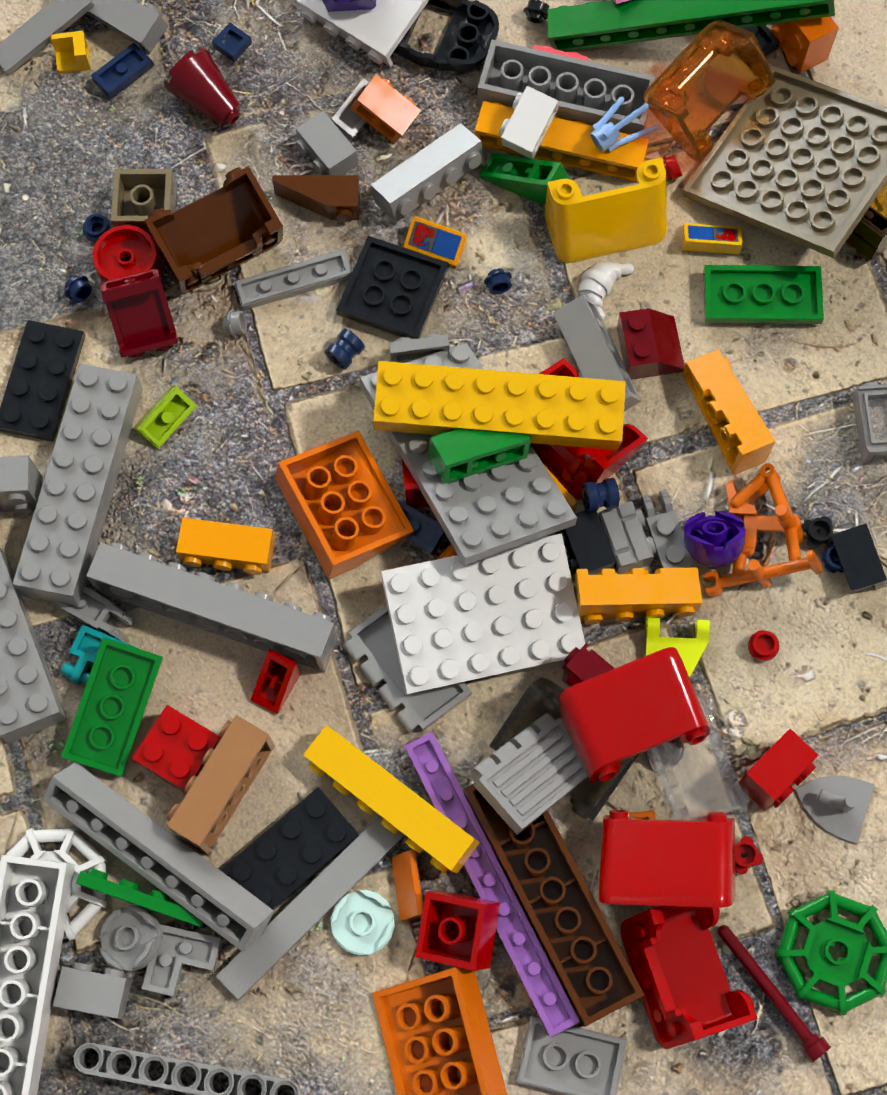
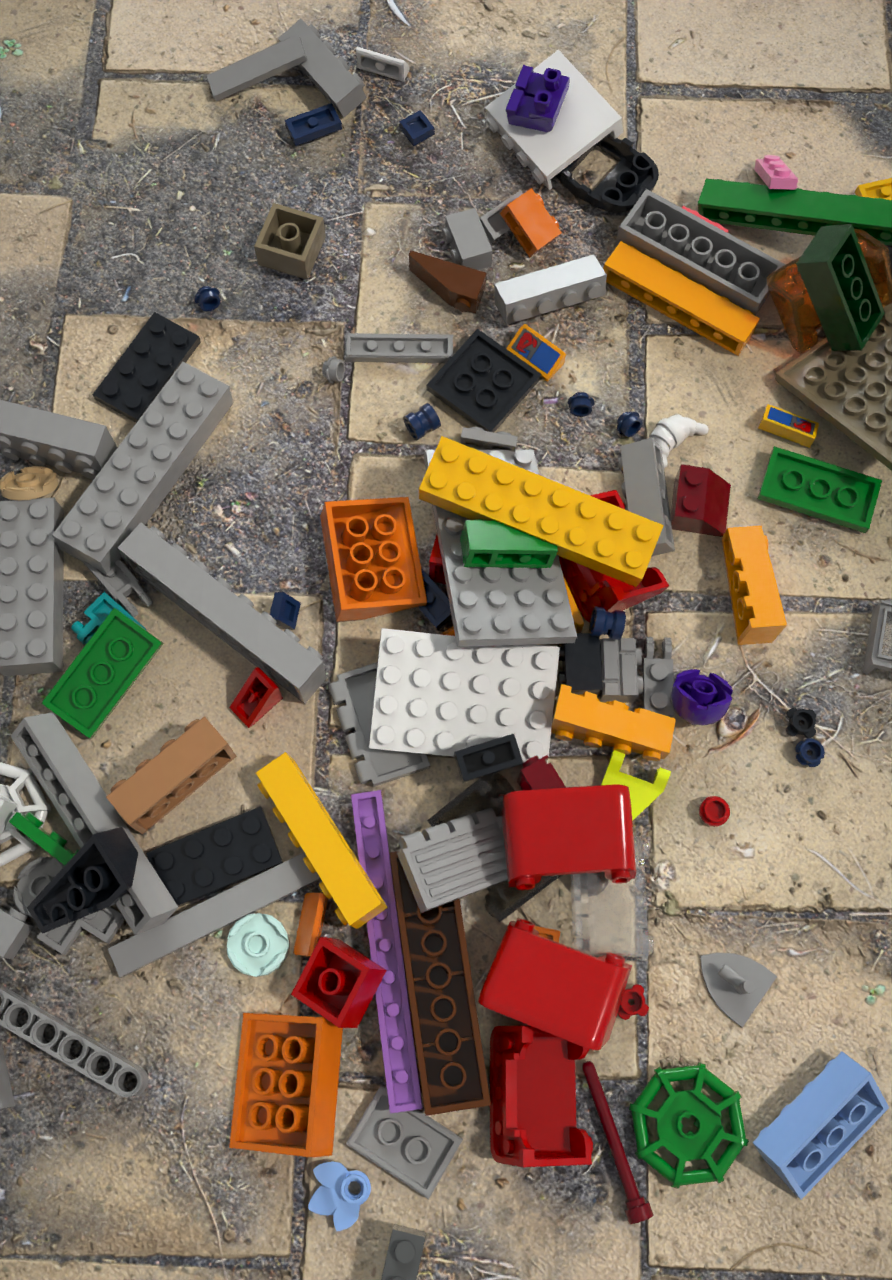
camera: 15 degrees right, 0 degrees up
yellow panel [51,30,91,74] -> none
dark blue plate [83,214,112,242] -> none
red wheel [92,225,163,283] -> none
dark red panel [100,269,178,359] -> none
lime slope [132,386,197,449] -> none
red brick [132,705,221,794] -> none
reddish brown windscreen [144,166,283,294] -> none
dark red cone [164,46,241,126] -> none
light orange brick [176,517,276,575] -> none
green slope [479,153,571,205] -> none
white brick [499,86,559,159] -> none
black plate [523,0,550,24] -> none
yellow windscreen [544,157,667,263] -> none
light blue plant [590,97,660,152] -> none
red plate [663,155,683,182] -> none
orange piece [703,463,823,597] -> none
red brick [737,728,819,811] -> none
black panel [832,523,887,592] -> none
none -> black wedge [27,827,138,934]
none -> dark blue plate [270,592,301,630]
none -> black brick [454,734,523,783]
none -> dark blue plate [617,412,643,437]
none -> dark green brick [796,224,885,351]

